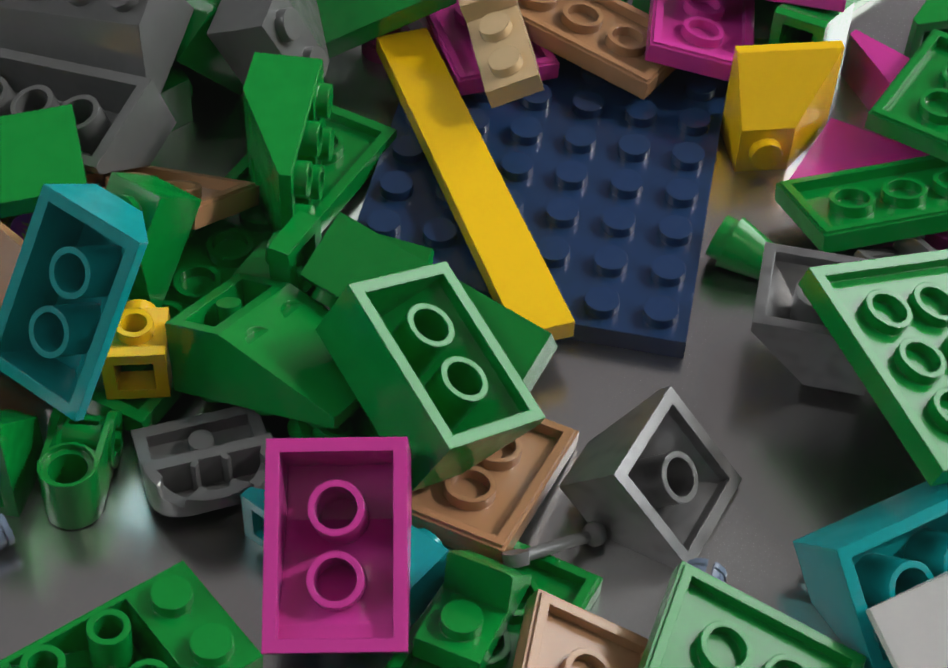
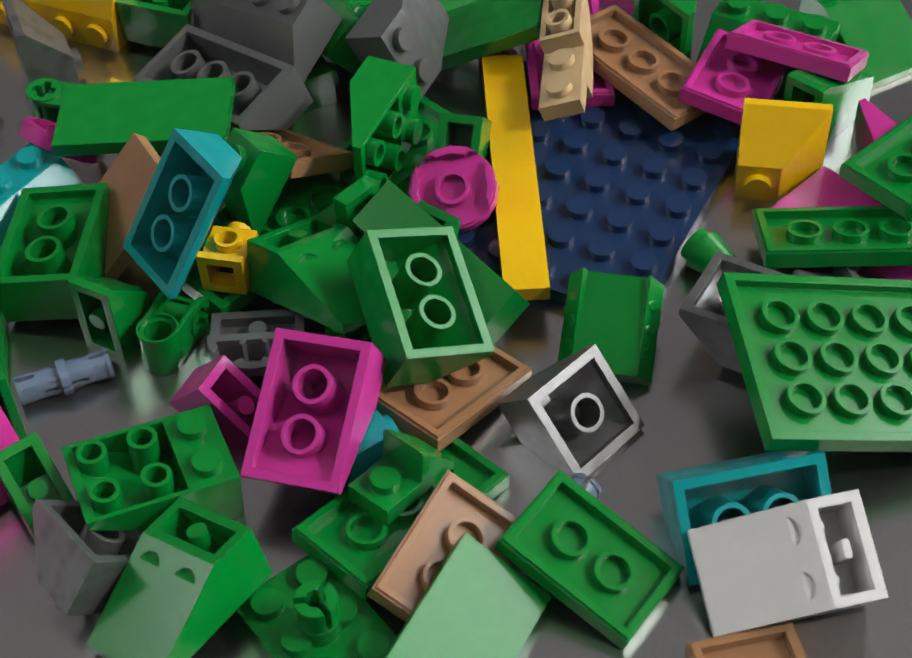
camera: 20 degrees right, 0 degrees up
dark grey hinge [501,521,607,568] -> none
none -> dark pink slope [169,355,261,452]
none -> dark pink tile [408,145,499,235]
none -> green brick [435,112,492,160]
none -> green slope [558,267,664,386]

